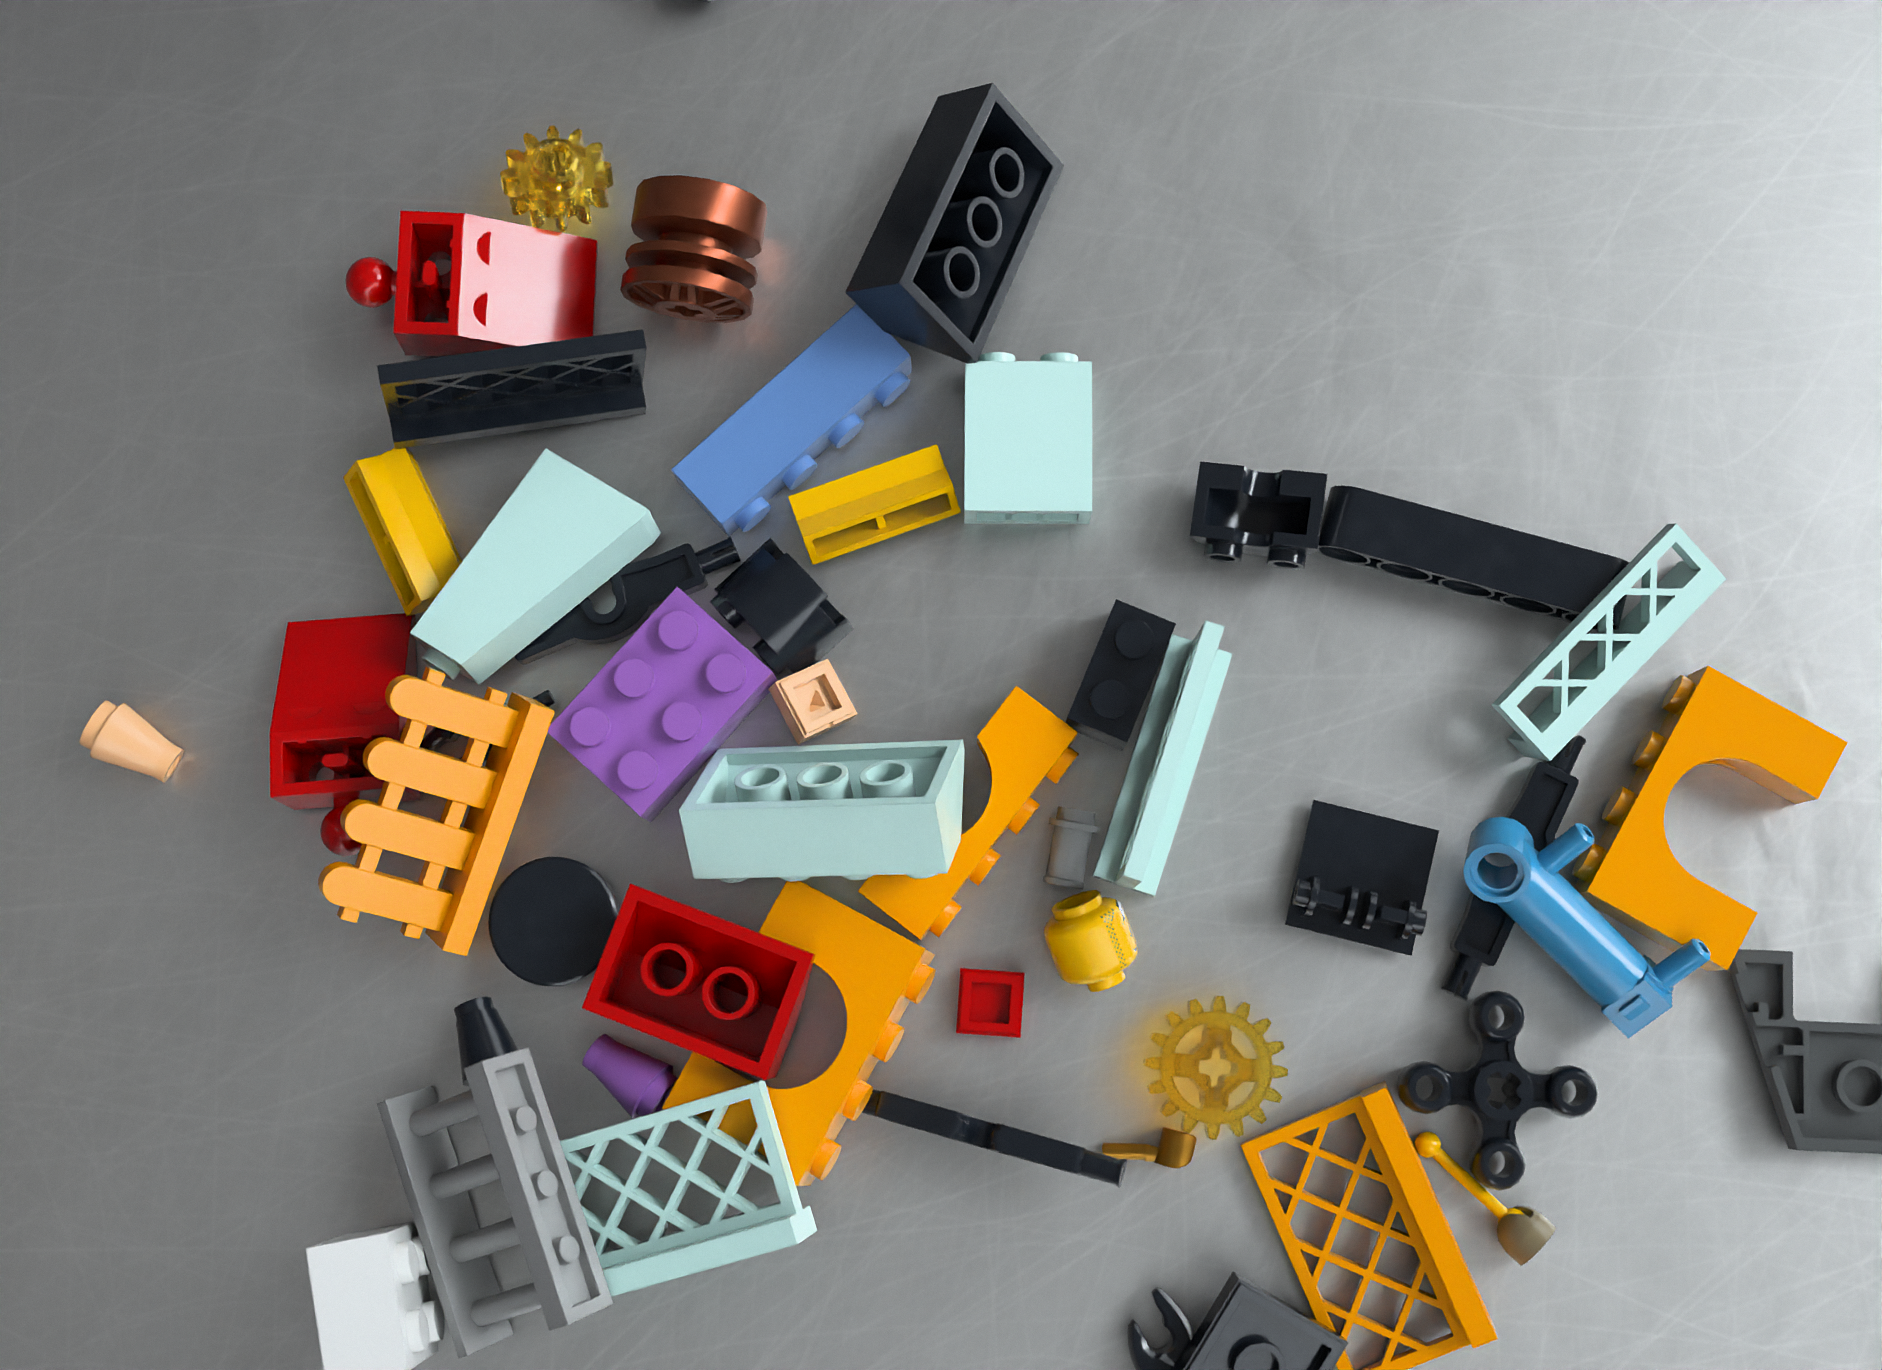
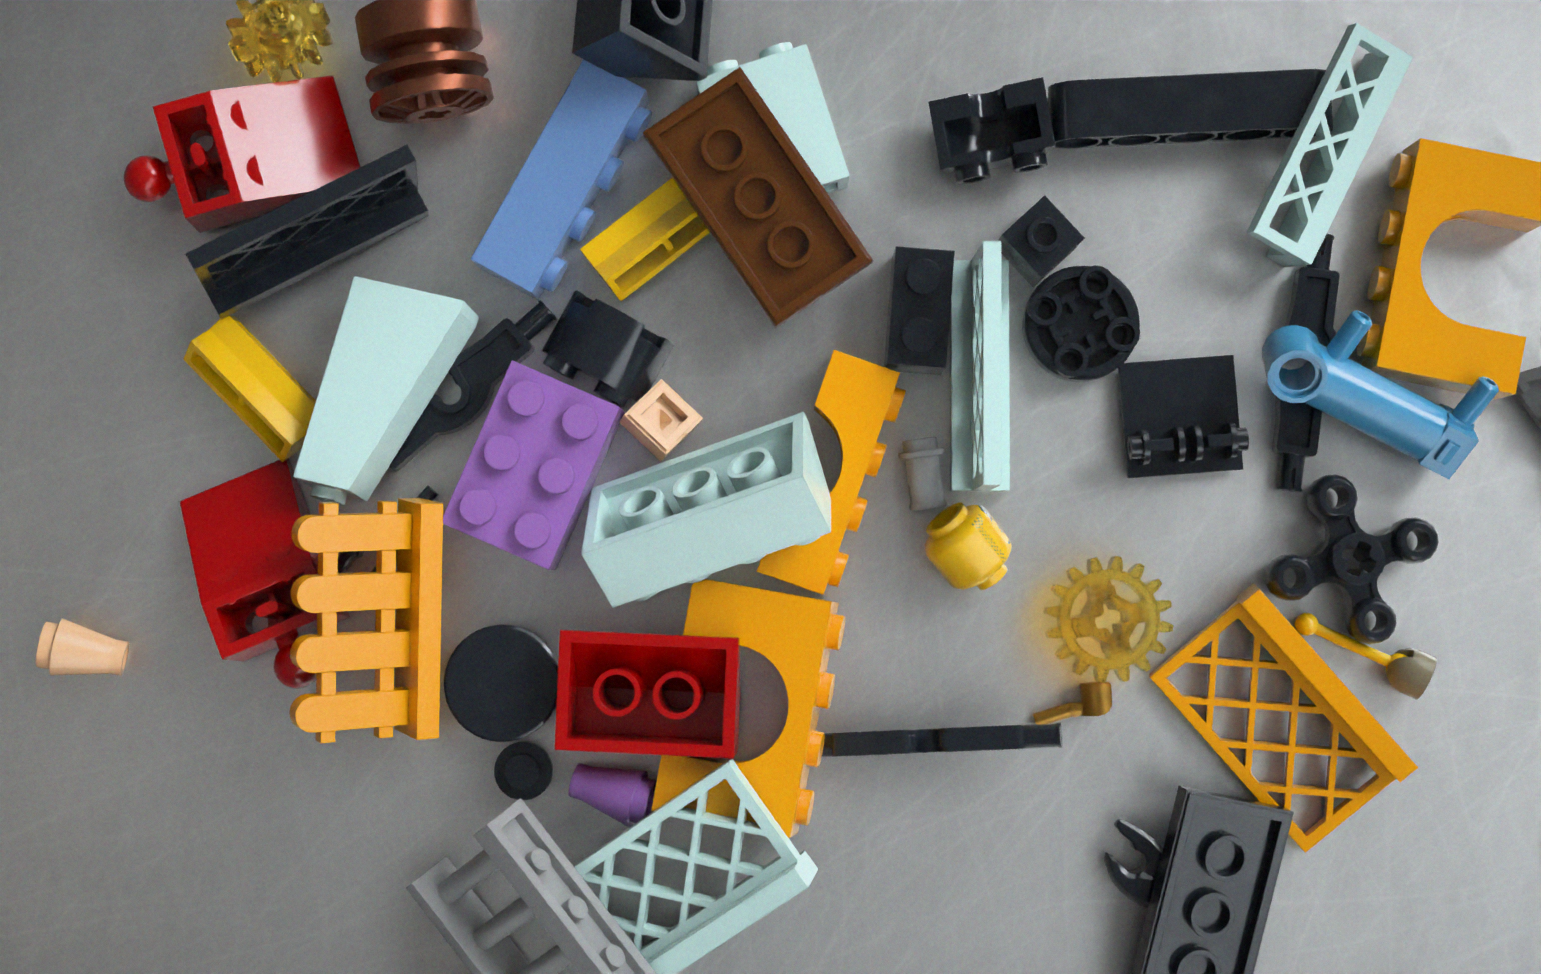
camera: 20 degrees left, 5 degrees up
black cone [454,997,519,1086] -> none
red tile [956,968,1025,1038] -> none
none -> black plate [494,741,553,800]
none -> reddish brown tile [643,67,873,329]
none -> black brick [998,195,1085,288]
none -> black tile [1022,265,1140,382]

